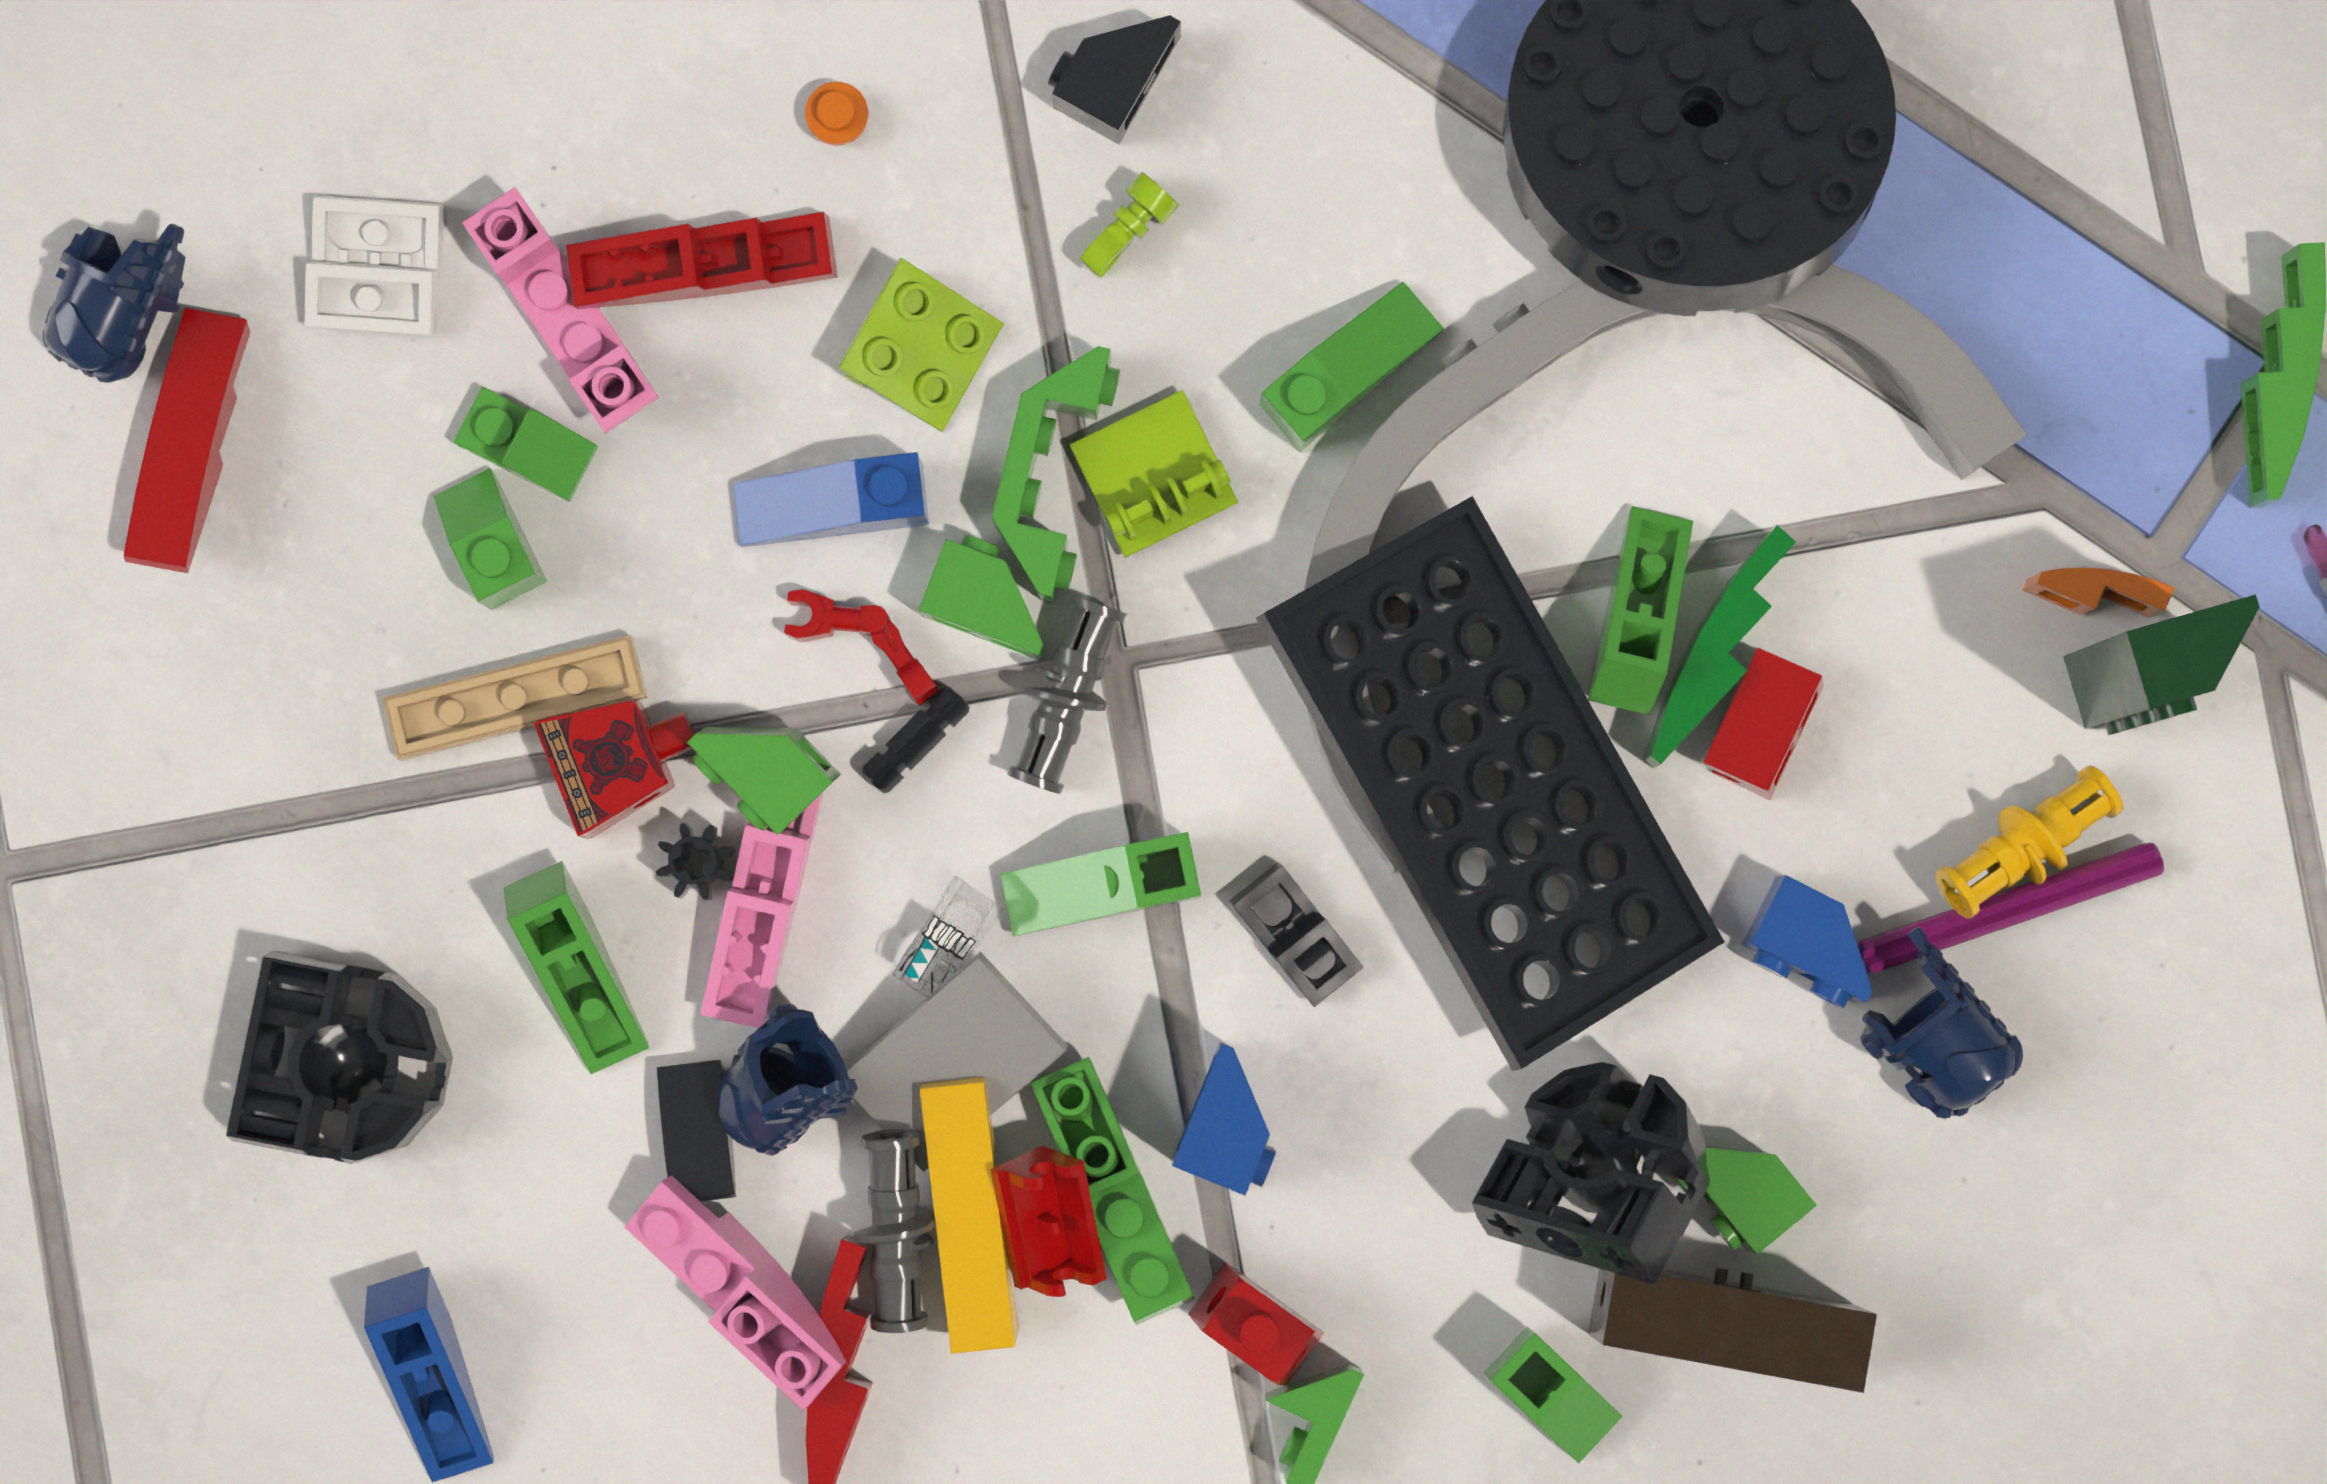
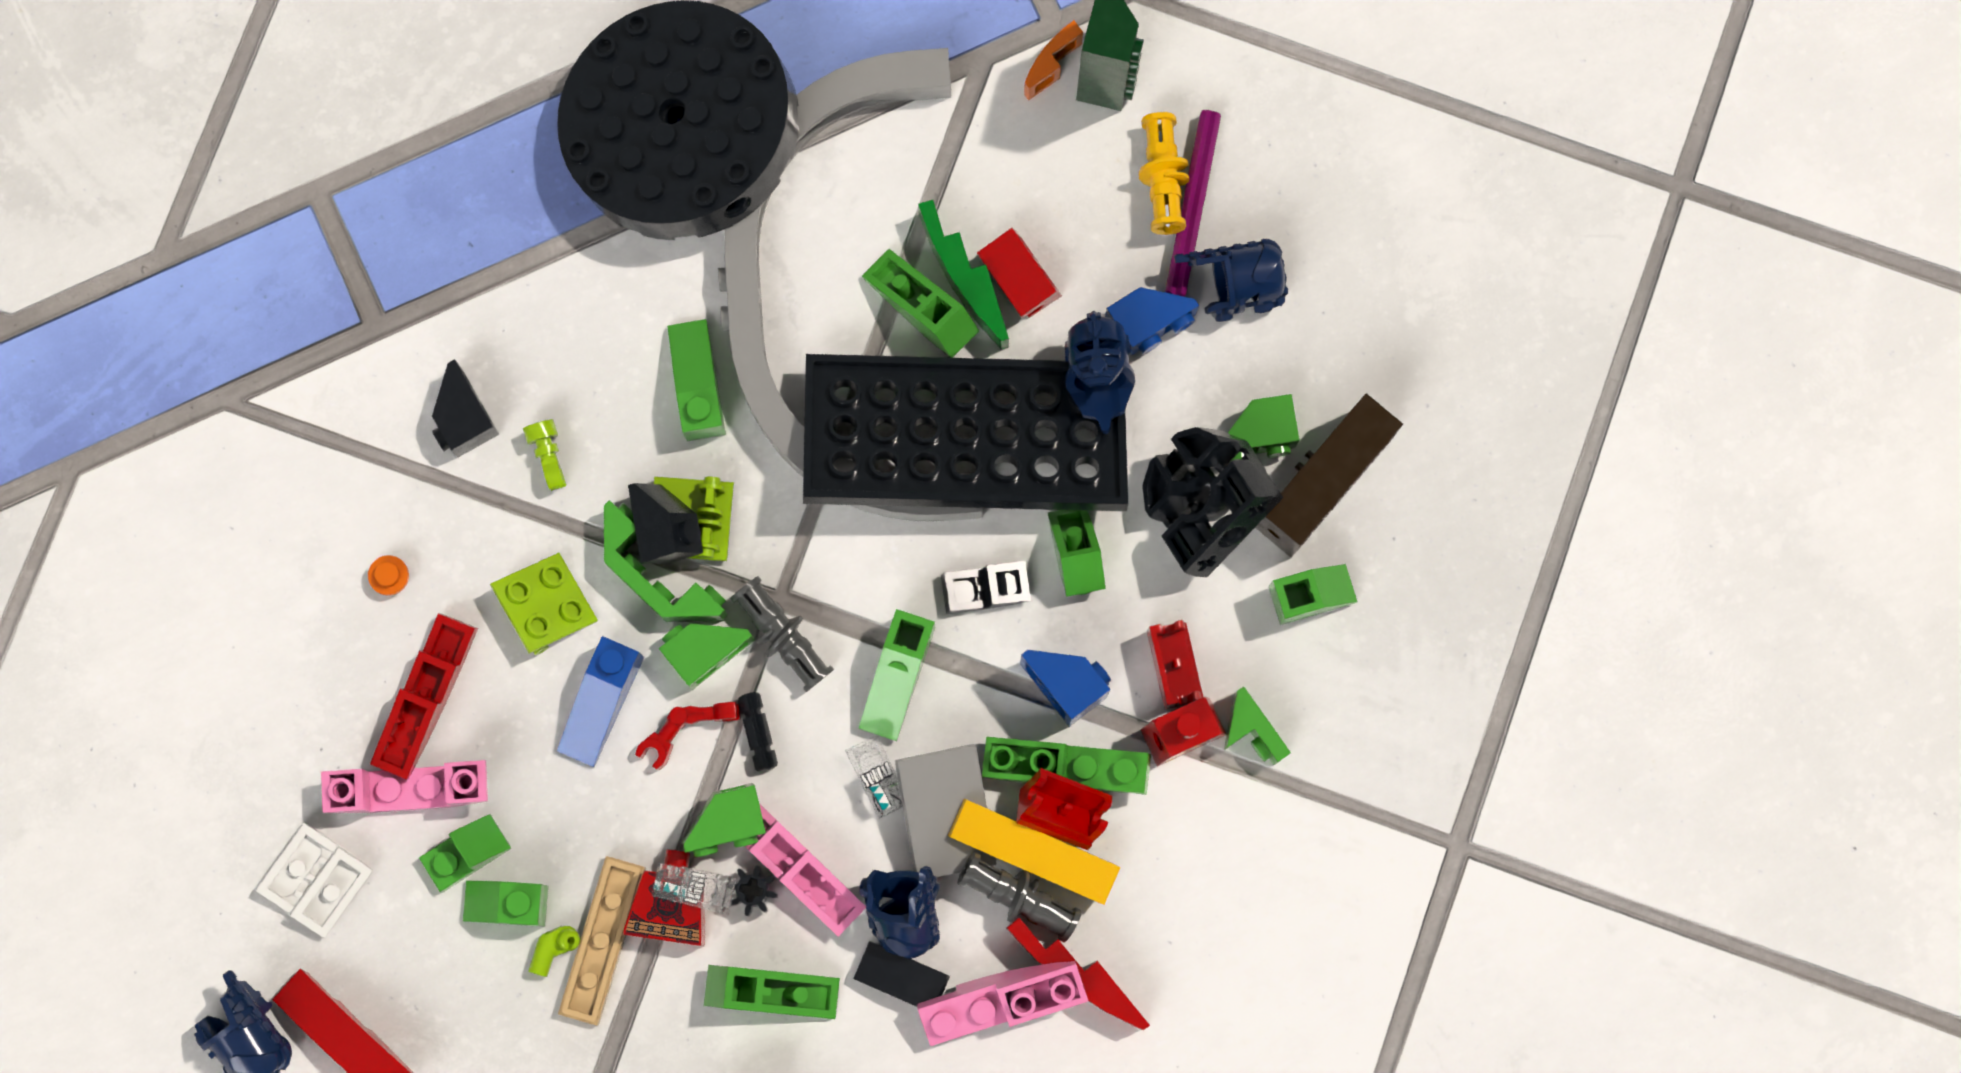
camera: 60 degrees left, 5 degrees down
none -> lime arm [528,926,580,977]
none -> black slope [628,483,703,564]
none -> clear leg [651,863,737,915]
none -> bright green slope [1048,510,1106,597]
none -> dark blue helmet [1064,311,1135,434]
none -> red hinge [1147,620,1203,710]

